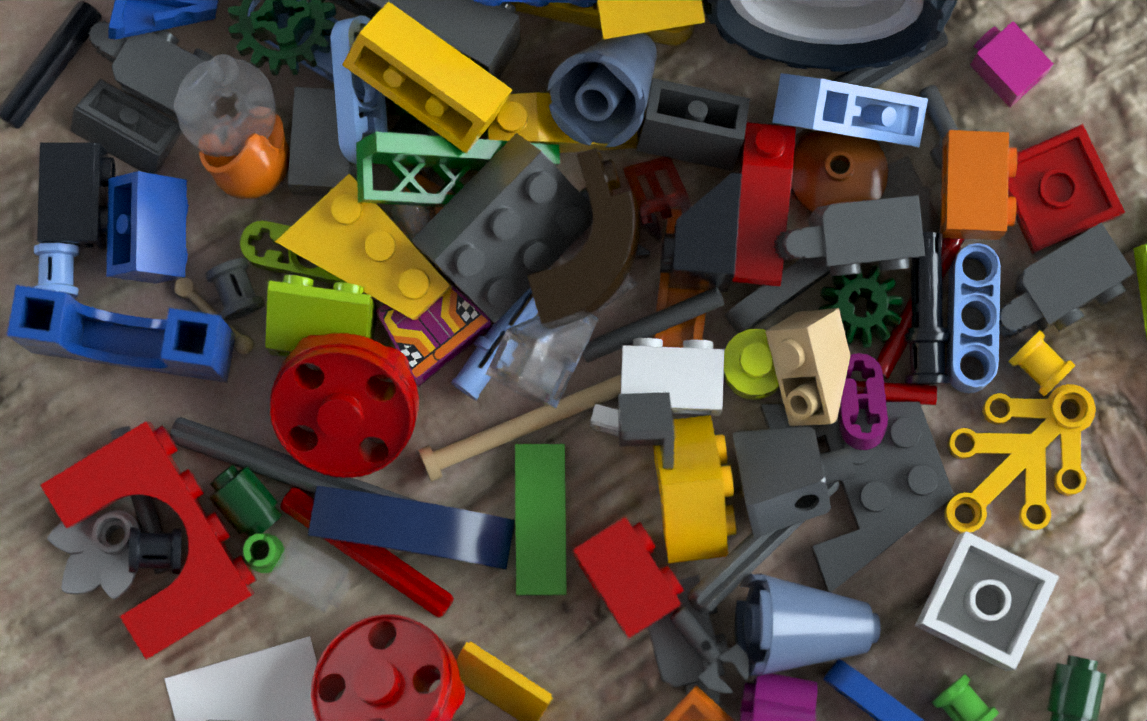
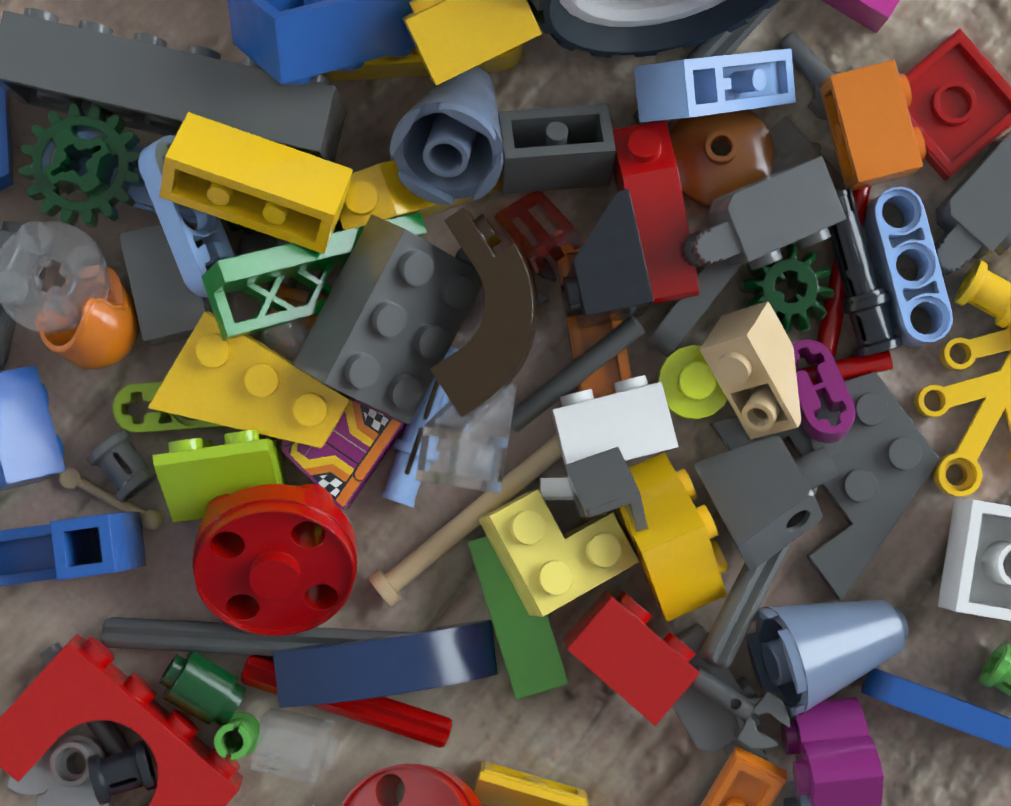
camera: 20 degrees left, 5 degrees up
none -> light yellow brick [478,490,639,617]

